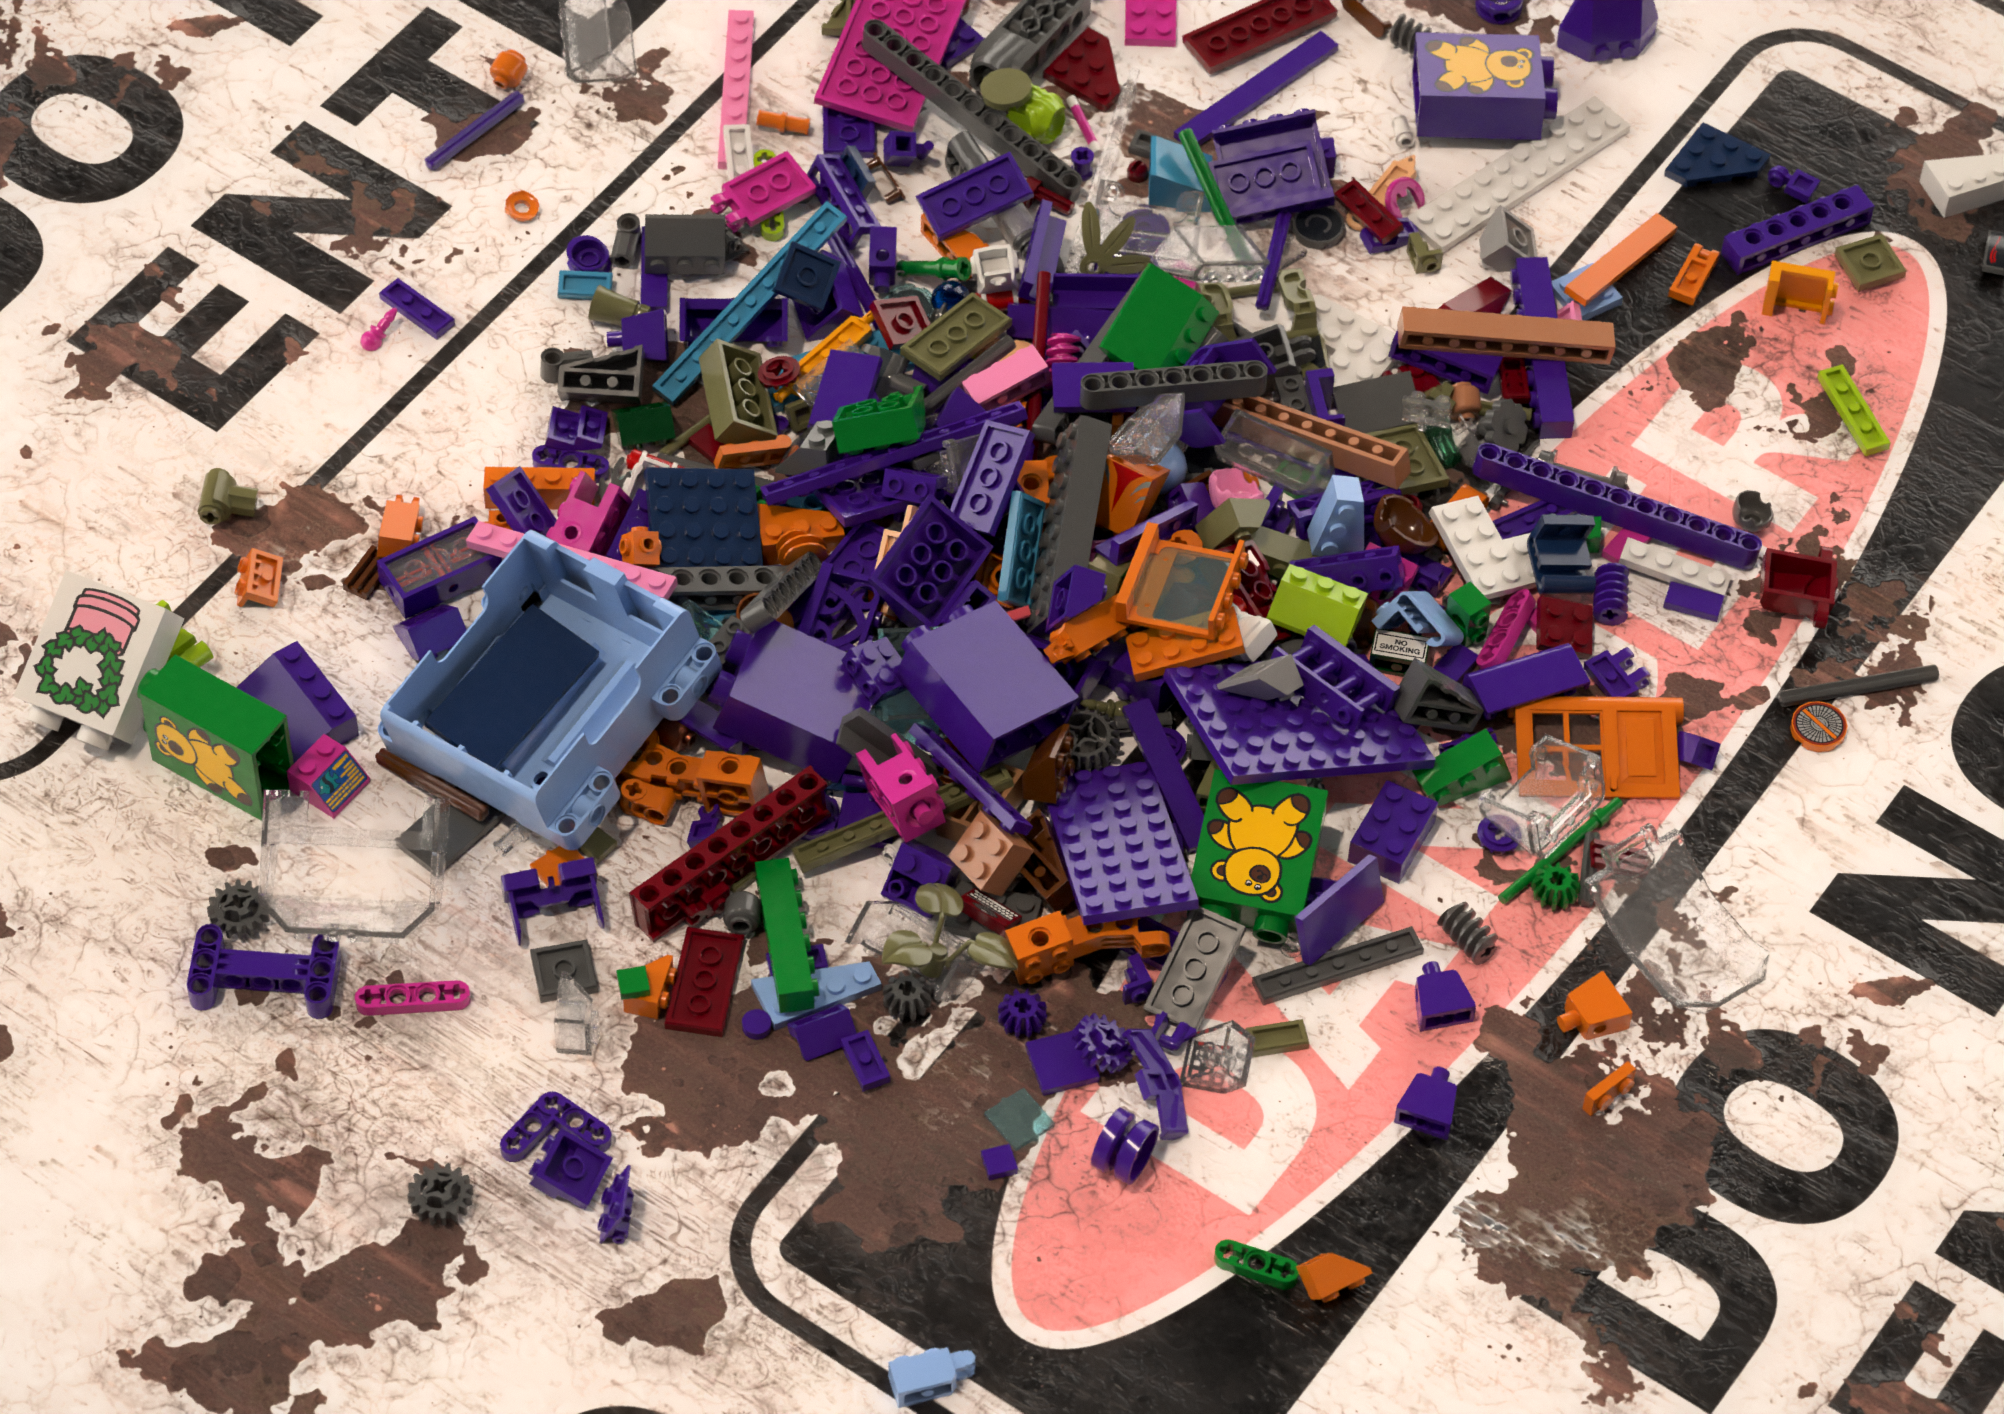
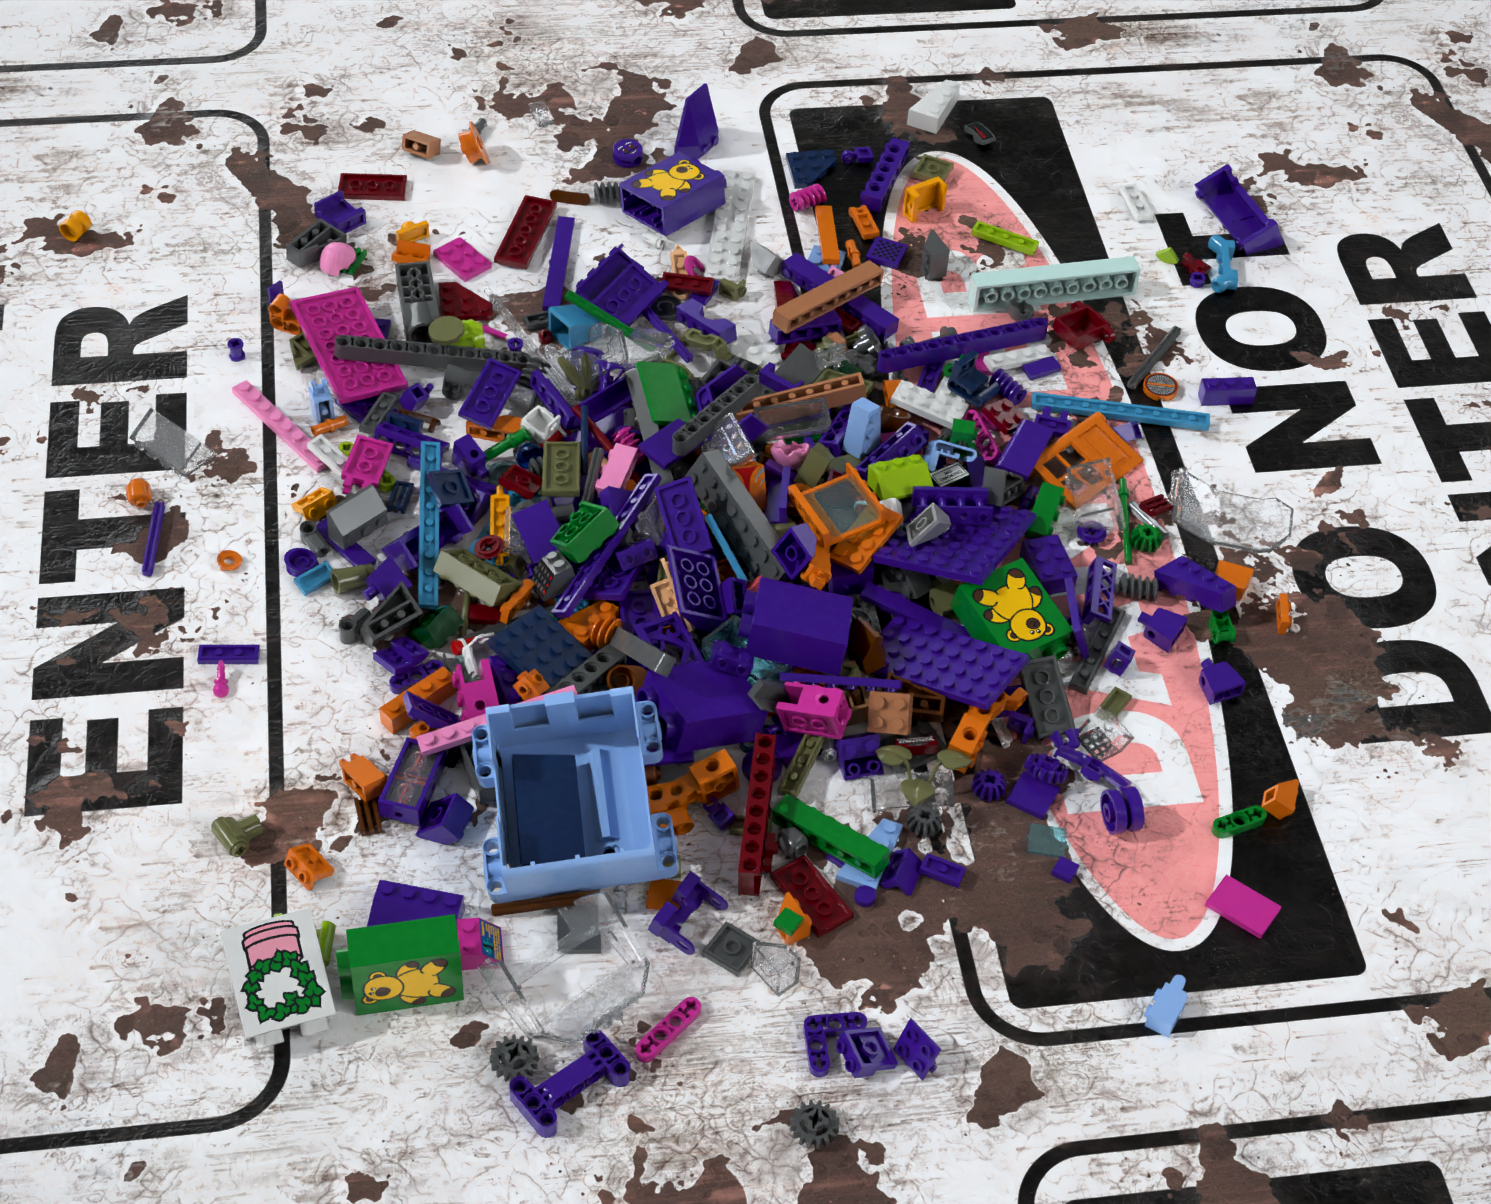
camera: 45 degrees left, 5 degrees down
none -> light orange bracket [291,487,338,522]
none -> light blue hinge [308,377,335,425]
none -> dark grey tile [359,392,399,436]
none -> dark blue tile [386,480,415,514]
none -> dark grey piece [517,356,551,390]
none -> dark purple plant [572,346,634,392]
none -> dark blue bar [581,405,588,475]
none -> dark grey tile [623,408,635,427]
none -> dark purple arch [676,298,737,344]
none -> dark pink piece [789,183,827,212]
none -> orange pin [845,240,862,269]
none -> dark purple tile [865,236,908,270]
none -> dark grey slope [920,230,950,281]
none -> light aqua brick [968,256,1141,313]
none -> dark azure plate [1031,392,1210,431]
none -> dark purple fence [1082,556,1117,625]
none -> dark purple brick [1103,641,1136,676]
none -> dark purple wedge [1154,555,1236,613]
none -> dark purple brick [1198,377,1257,406]
none -> dark pink tile [1205,874,1282,939]
none -> green piece [1208,610,1236,644]

